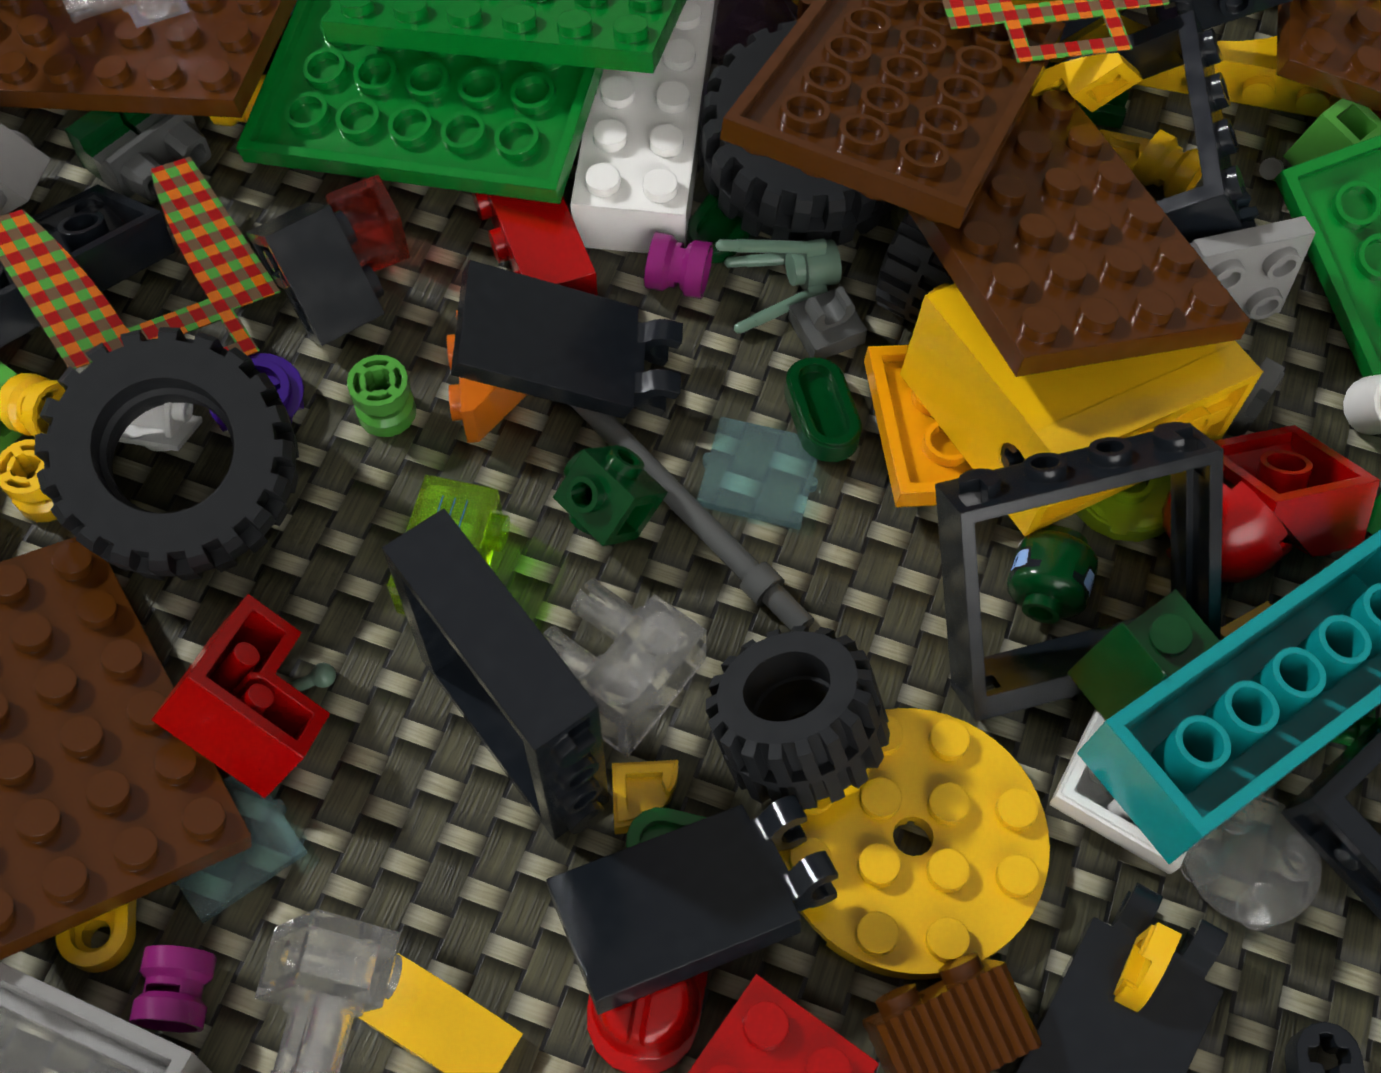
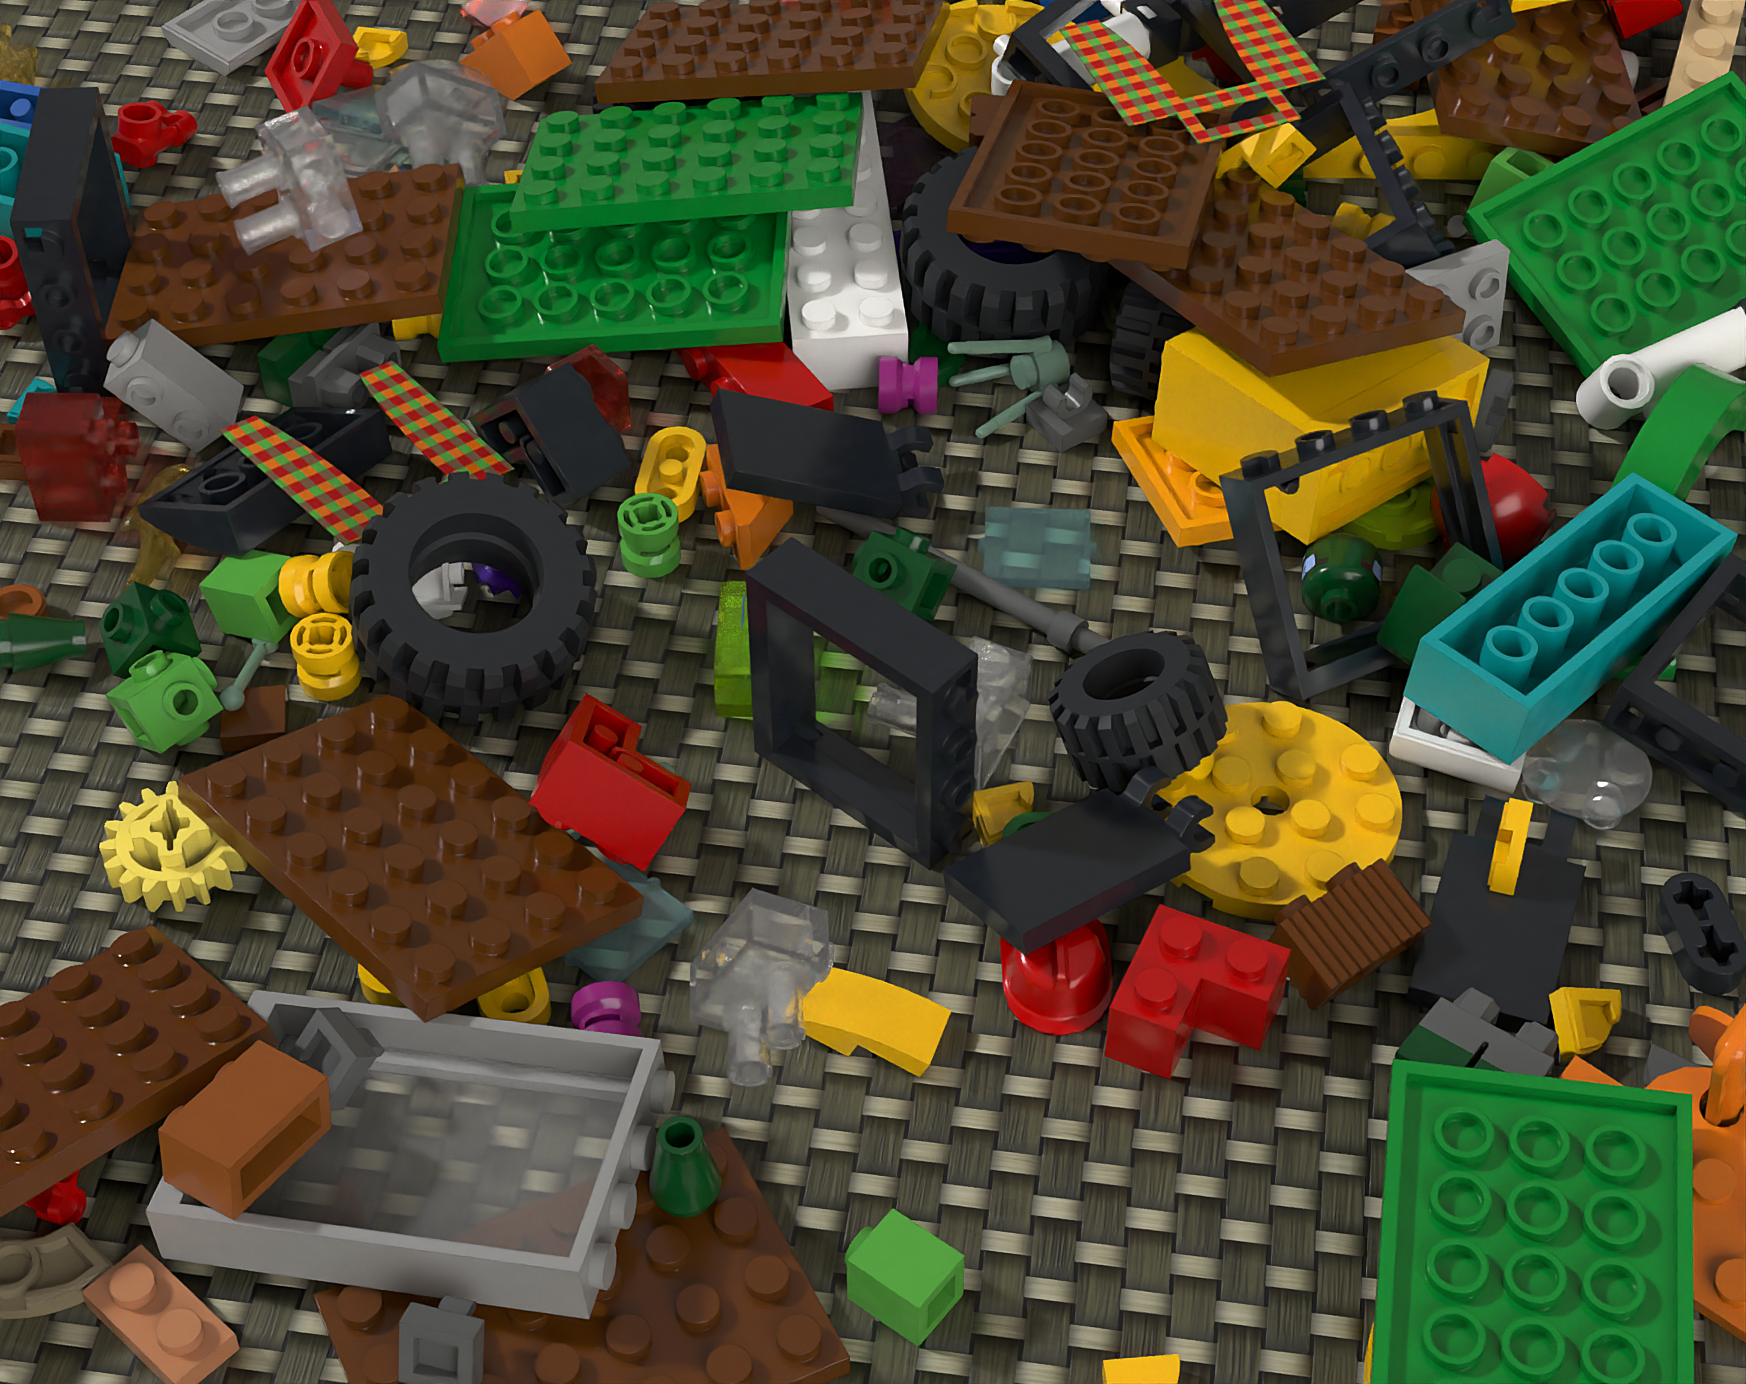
camera: 10 degrees left, 15 degrees down
dark green tile [784,357,862,462] -> none
red slope [1214,425,1380,557] -> none
none -> yellow plate [635,426,707,523]

